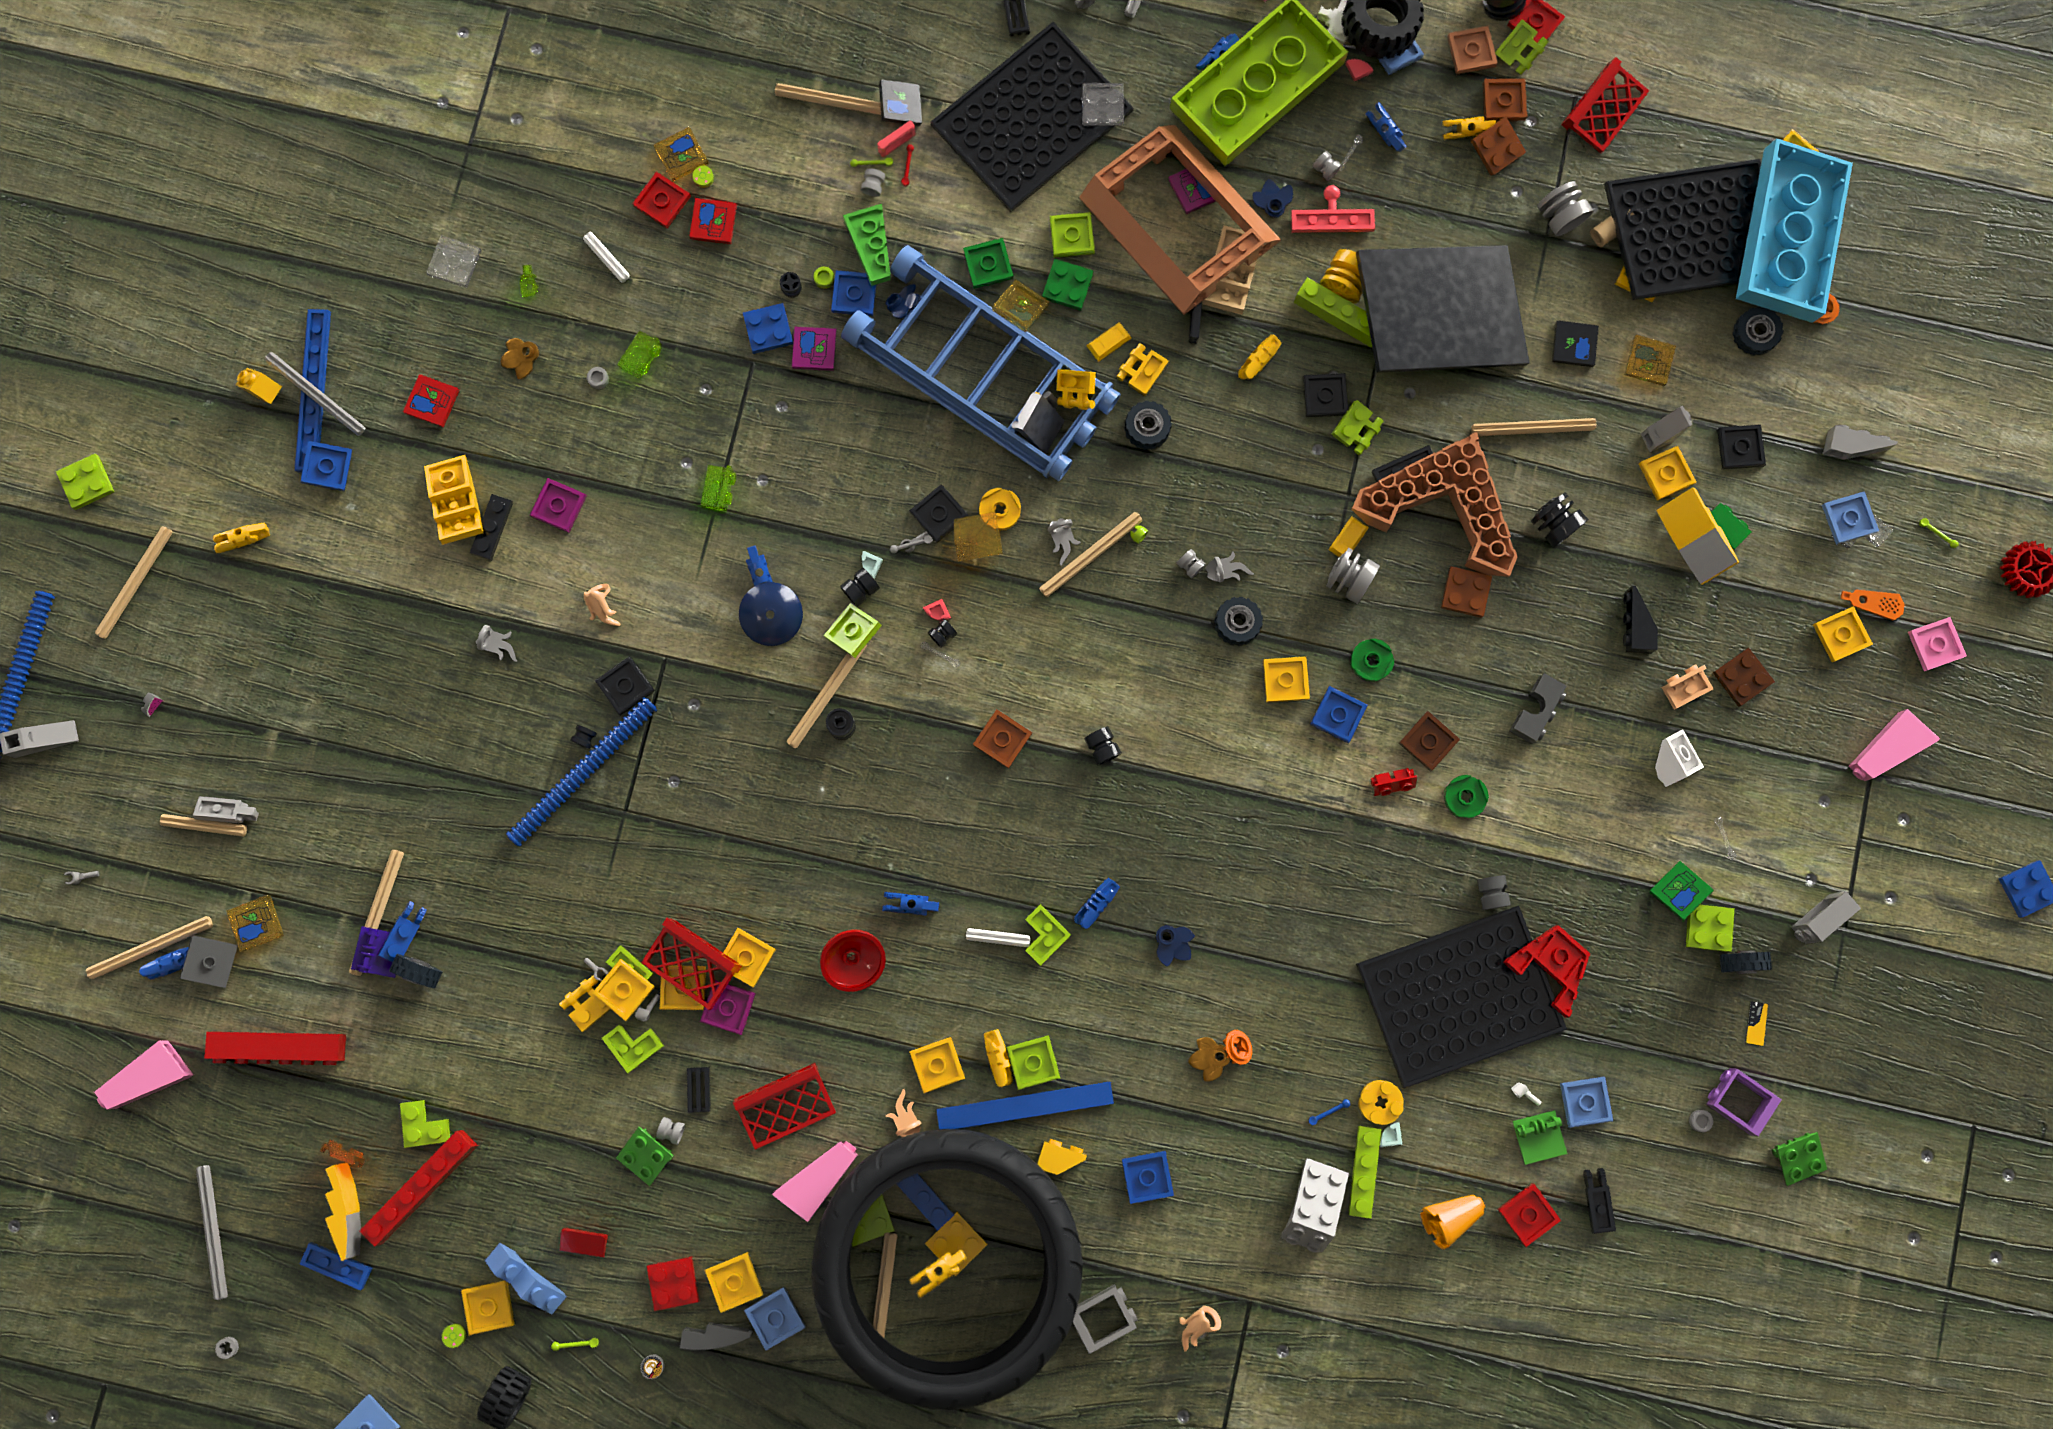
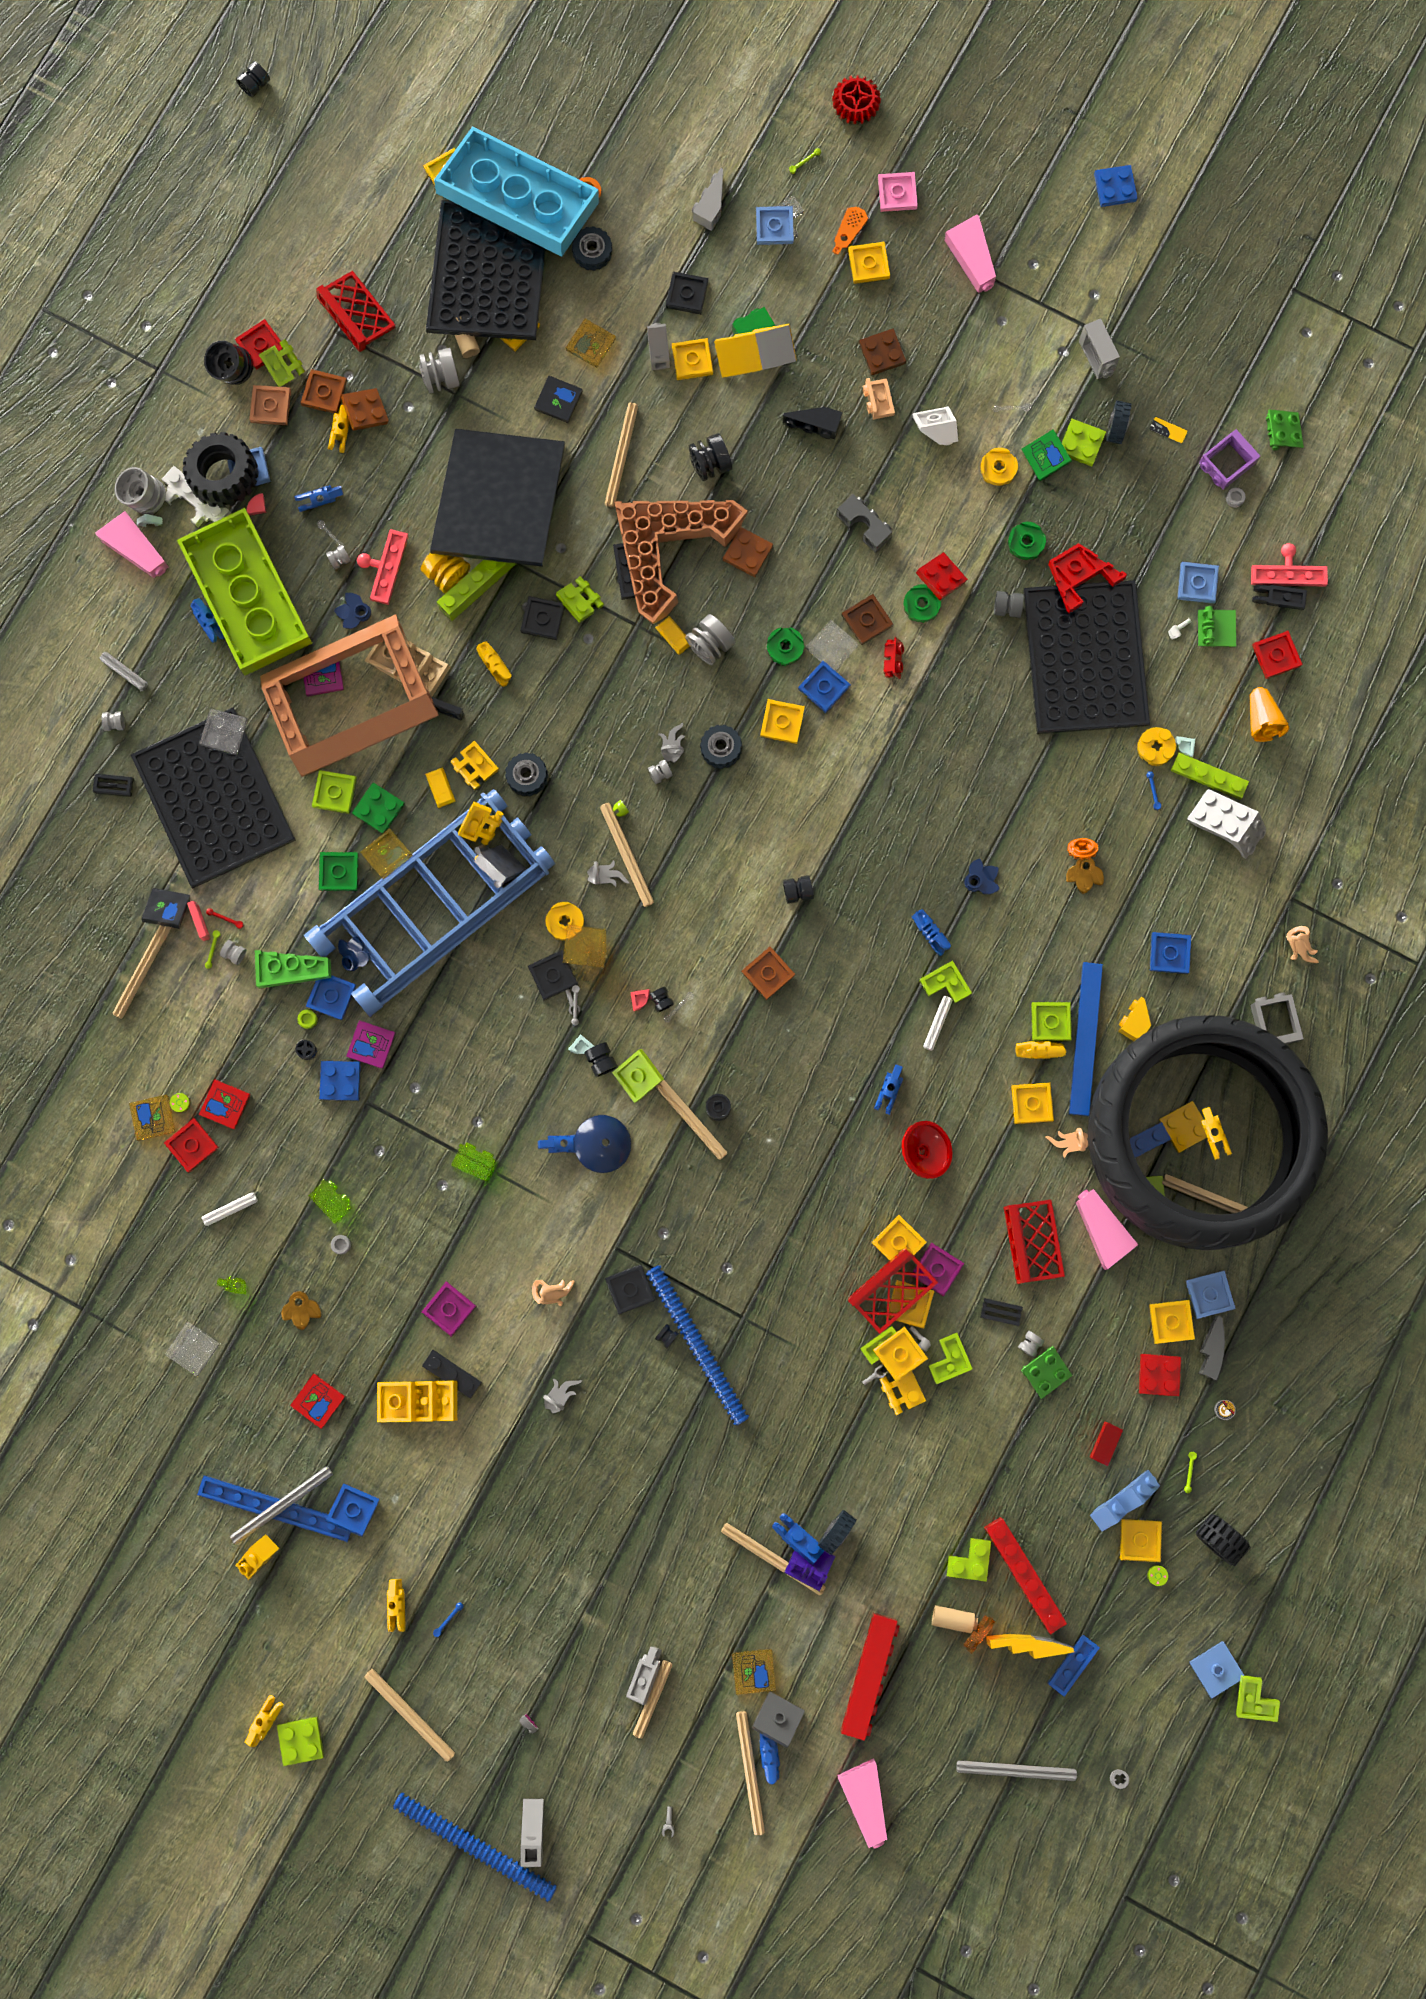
camera: 70 degrees left, 0 degrees up
none -> yellow hinge [245,1695,284,1747]
none -> blue hinge [433,1602,463,1637]
none -> clear plate [806,620,859,671]
none -> red plate [916,552,968,600]
none -> tan brick [932,1605,978,1634]
none -> yellow plate [980,448,1018,486]
none -> green plate [1008,522,1046,560]
none -> coral plate [1251,543,1328,587]

